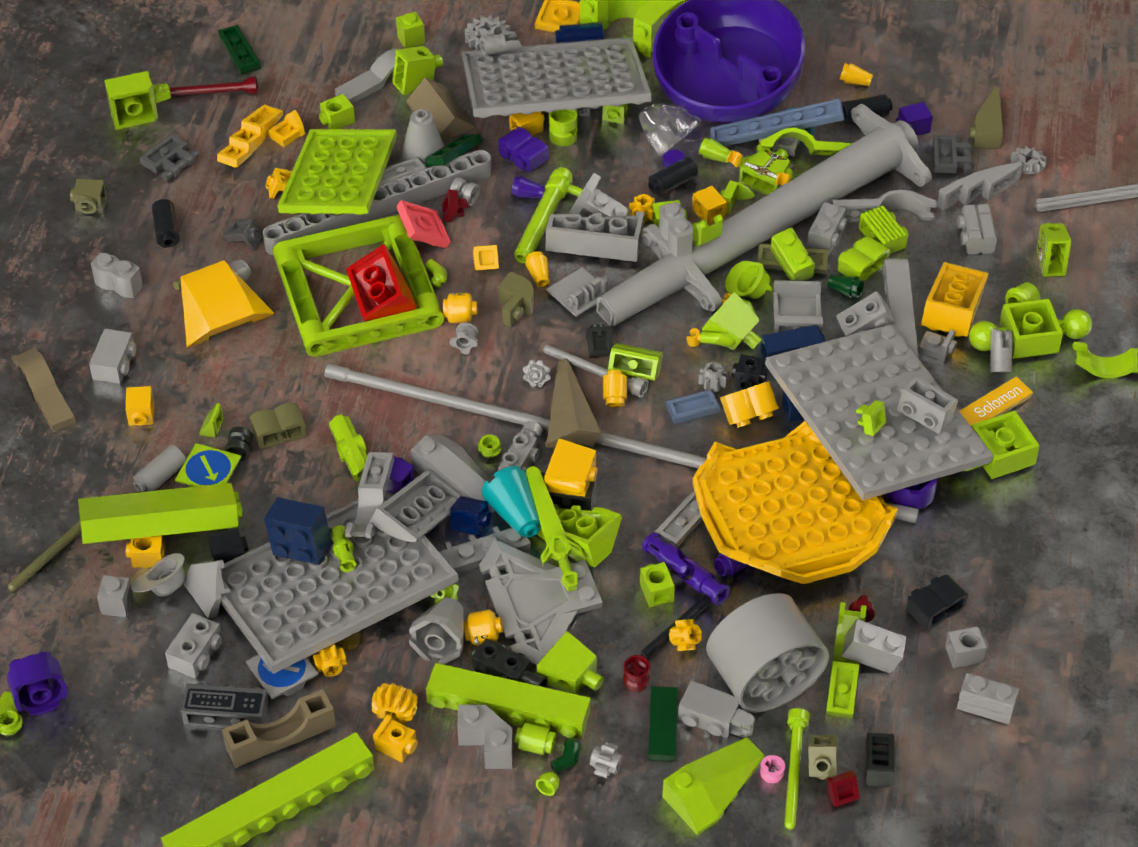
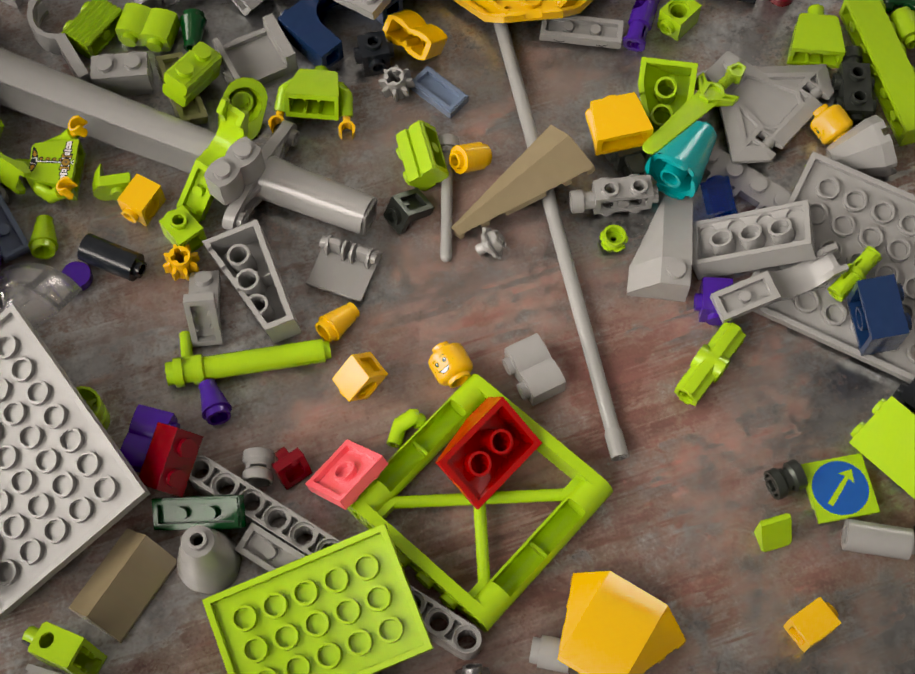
camera: 120 degrees left, 15 degrees up
olive brick [250,403,307,449] -> none
light grey brick [450,322,479,355] -> none
olive brick [498,271,534,328] -> none
none -> dark red brick [139,422,204,497]
none -> light grey brick [502,333,566,406]

